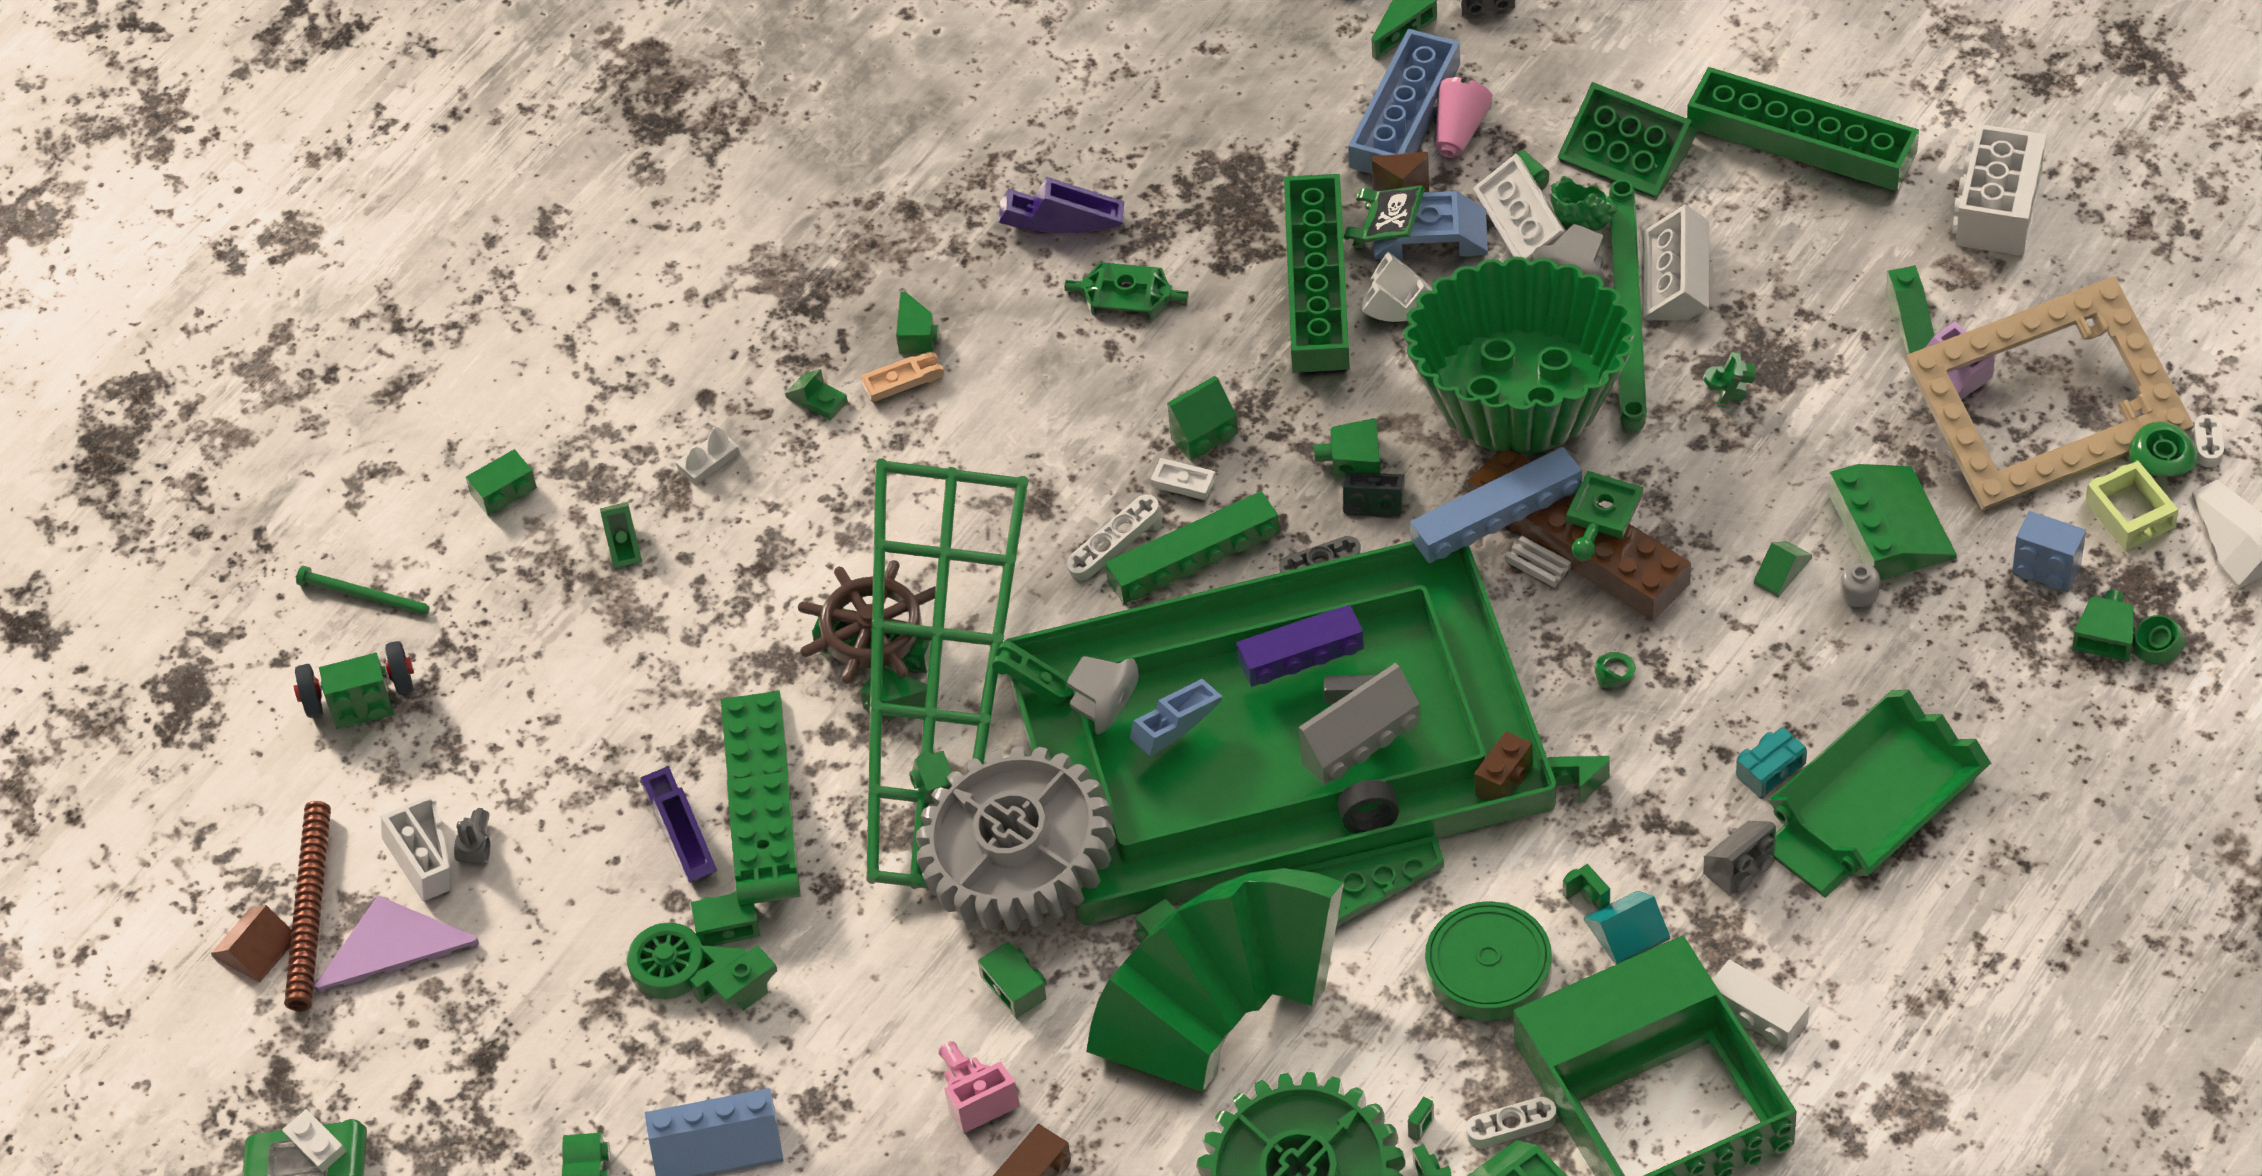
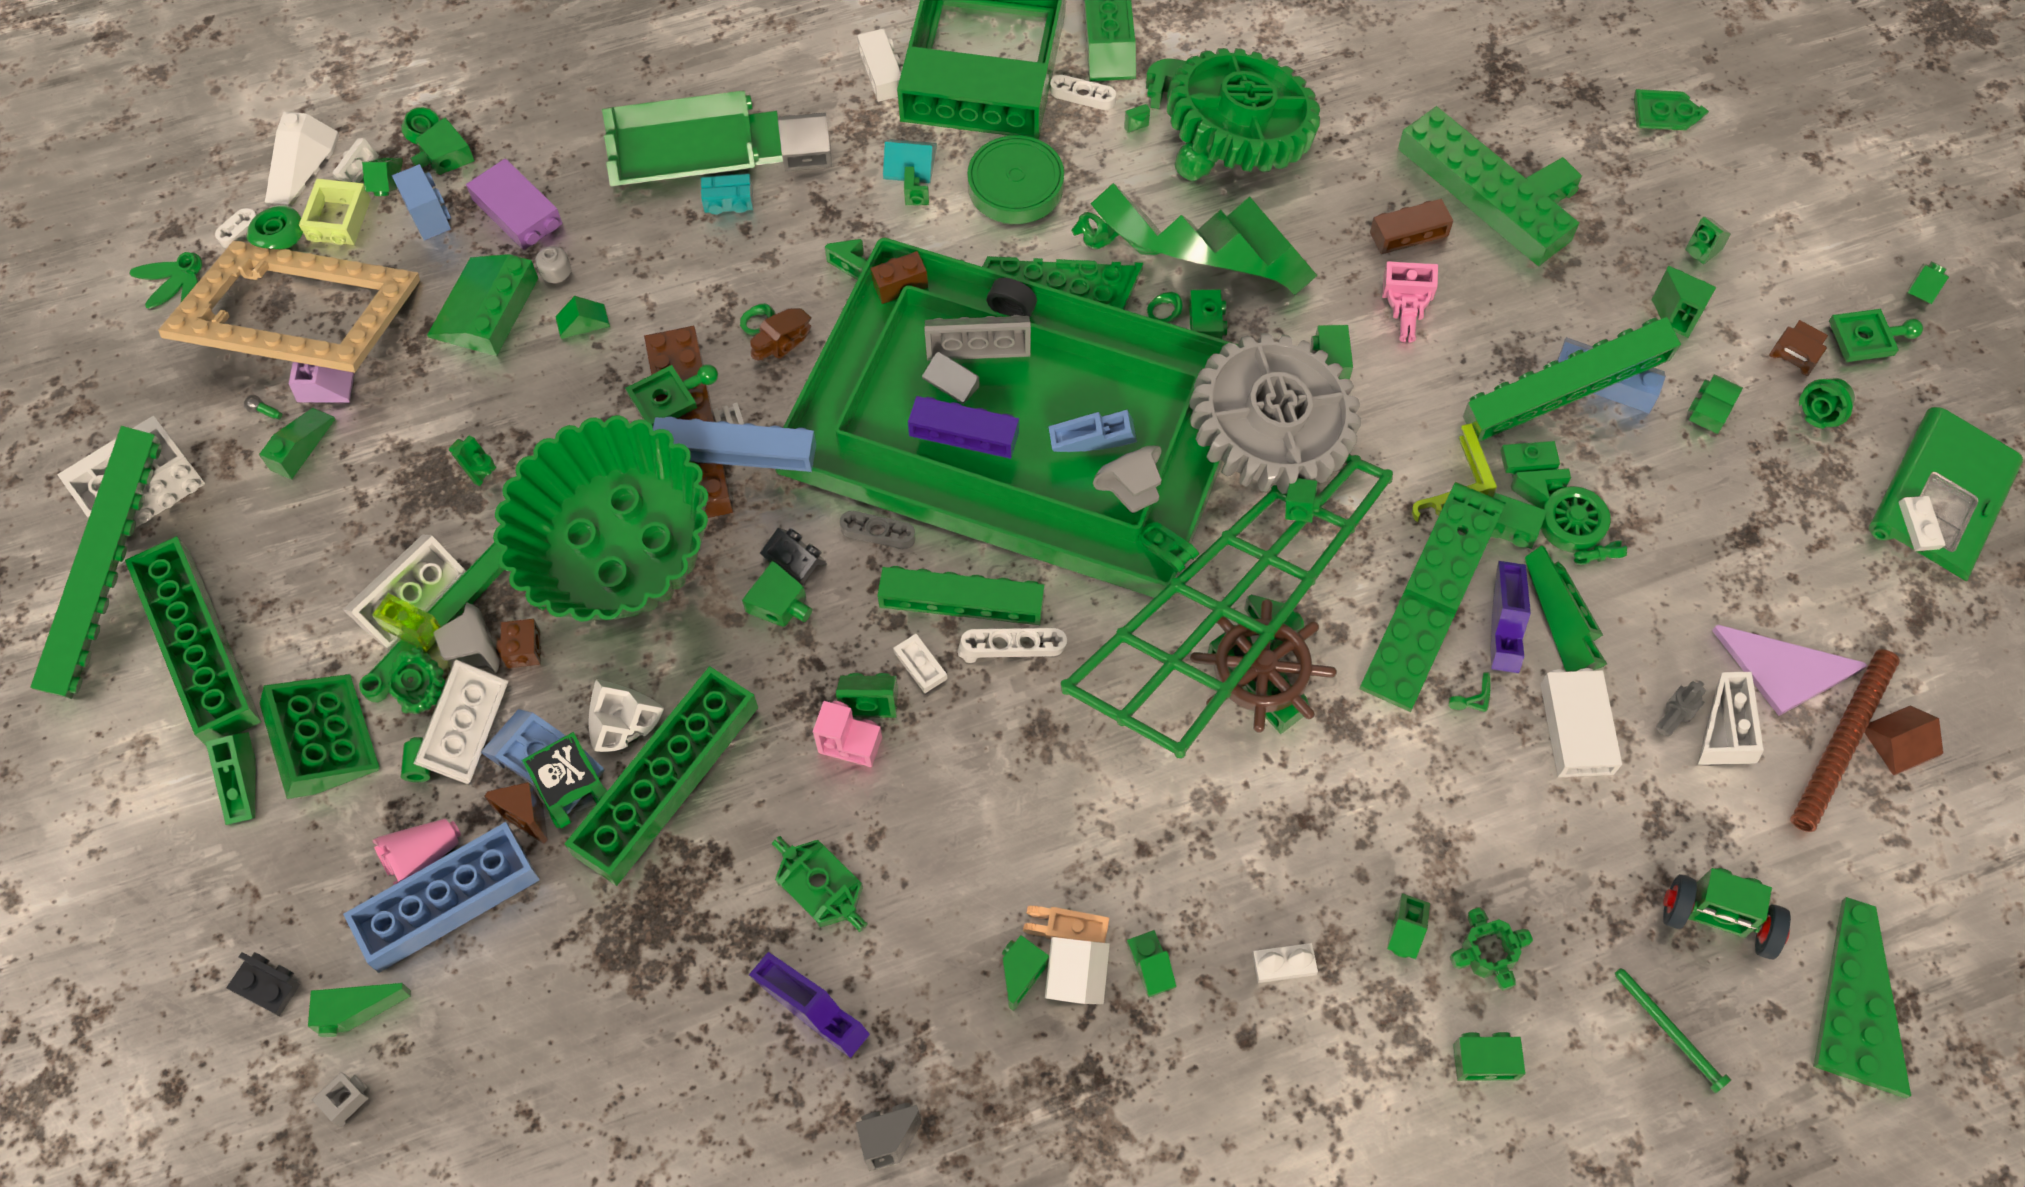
camera: 150 degrees left, 10 degrees up
none -> green brick [30,426,162,699]
none -> green plant [129,252,202,309]
none -> green slope [205,732,256,825]
none -> piece [244,395,283,420]
none -> white tile [333,138,379,183]
none -> green slope [362,158,403,196]
none -> clear neon green brick [372,593,441,652]
none -> medium lavender brick [466,158,563,251]
none -> reddish brown hinge [750,308,812,361]
none -> bright pink brick [813,701,882,767]
none -> dark grey slope [856,1103,922,1172]
none -> white slope [1045,937,1110,1004]
none -> green hair [1071,212,1119,250]
none -> lime hinge [1412,423,1497,522]
none -> green piece [1448,672,1491,712]
none -> green piece [1450,907,1533,991]
none -> green brick [1463,317,1681,442]
none -> green wedge [1525,545,1607,672]
none -> white brick [1540,668,1622,777]
none -> green piece [1574,541,1627,565]
none -> green wing [1813,897,1911,1099]

